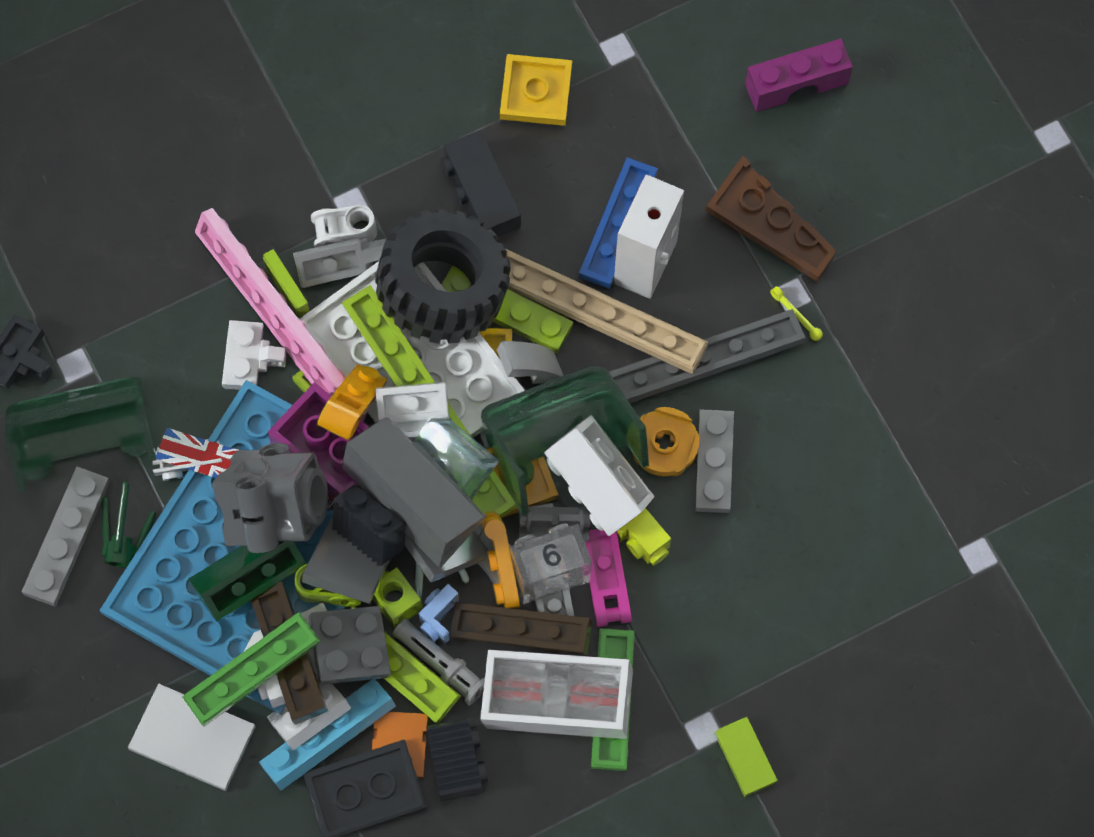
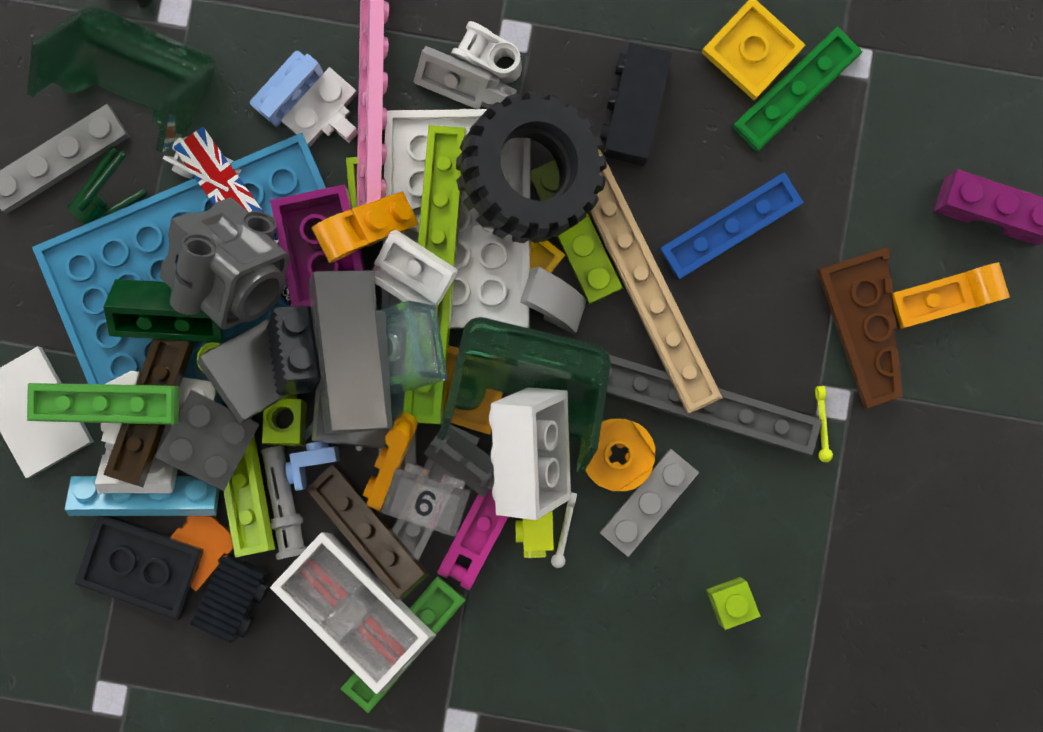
camera: 40 degrees right, 15 degrees up
lime tile [263,249,310,318] -> none
white brick [614,175,684,299] -> none
none -> light blue bracket [250,51,324,128]
none -> white hinge [551,492,577,568]
none -> lime brick [706,577,761,630]
none -> green tile [732,26,863,152]
none -> light orange plate [891,262,1010,329]

